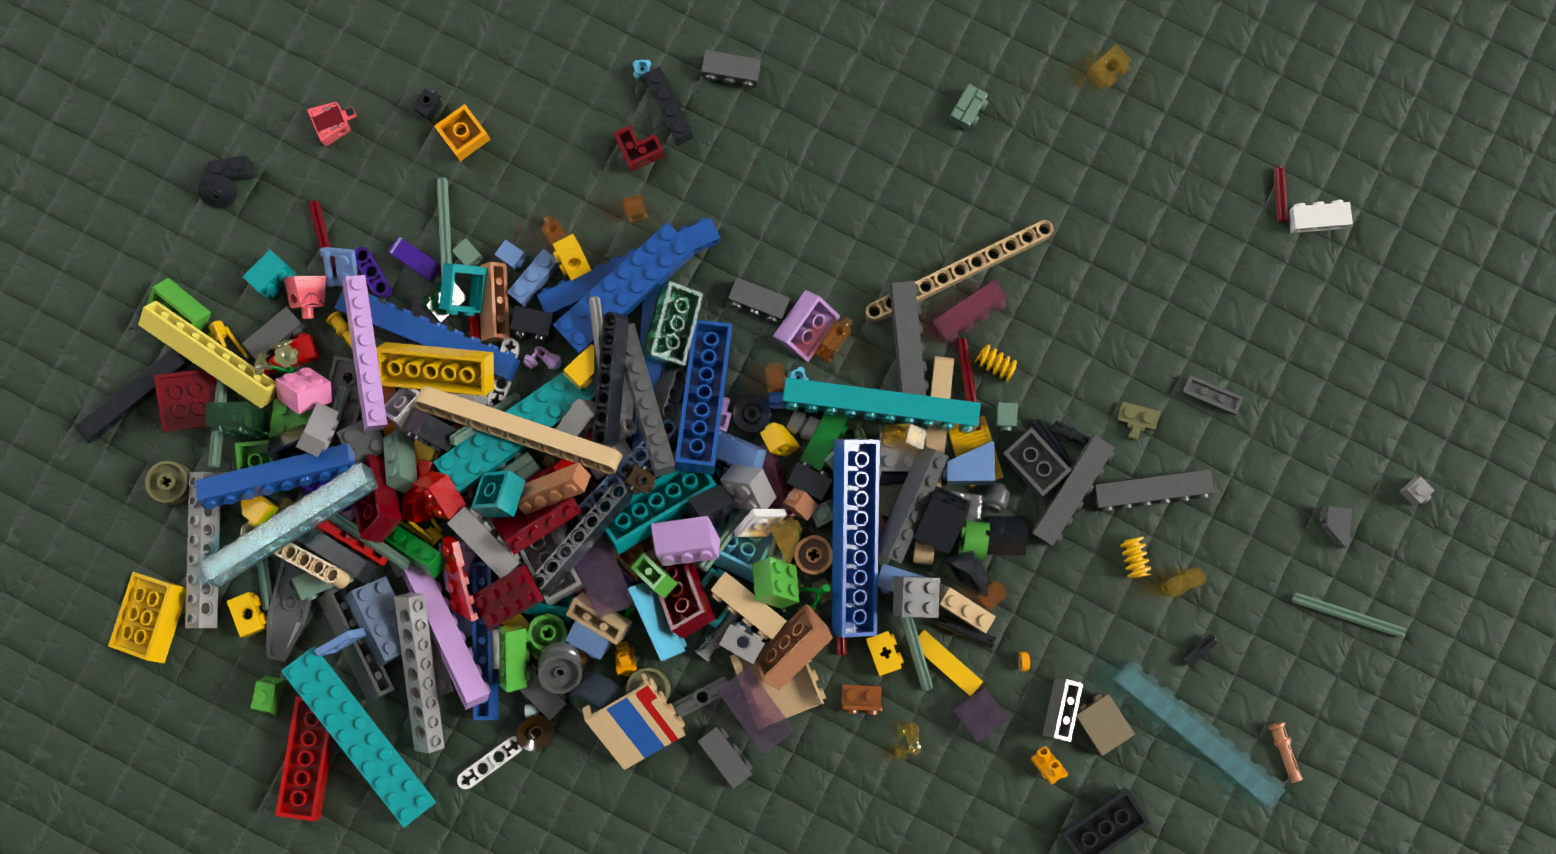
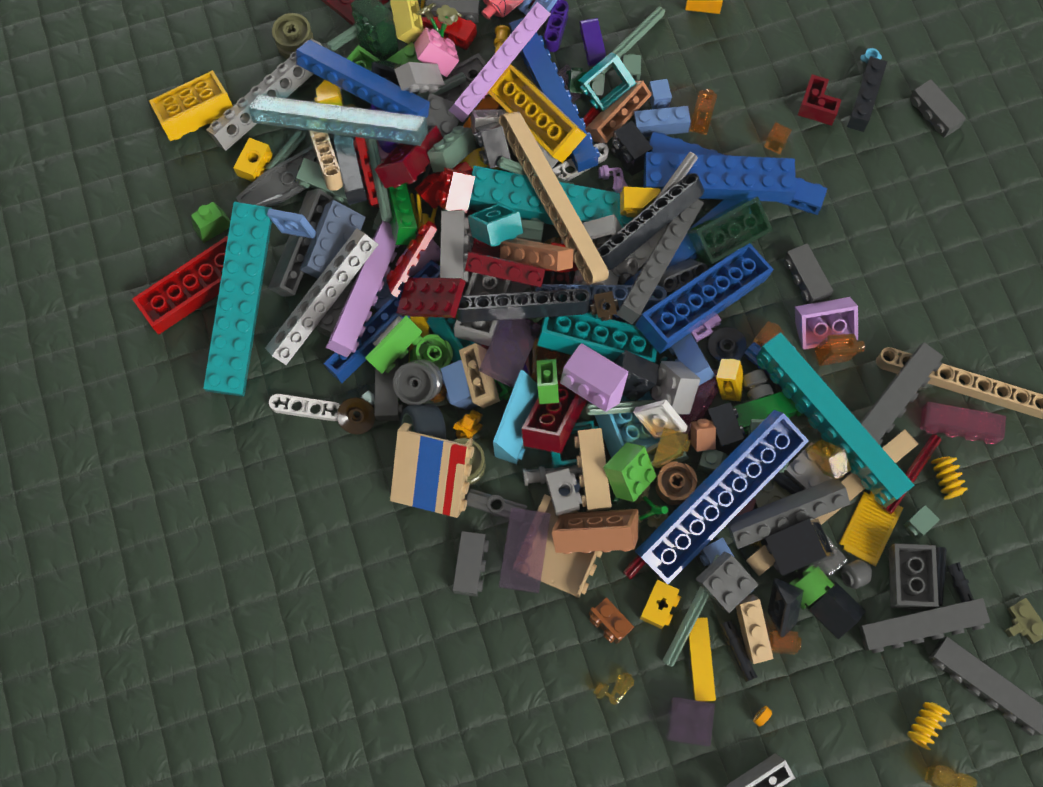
camera: 45 degrees right, 10 degrees down
yellow brick [553,234,591,281] -> none
medium blue slope [943,442,995,485] -> none

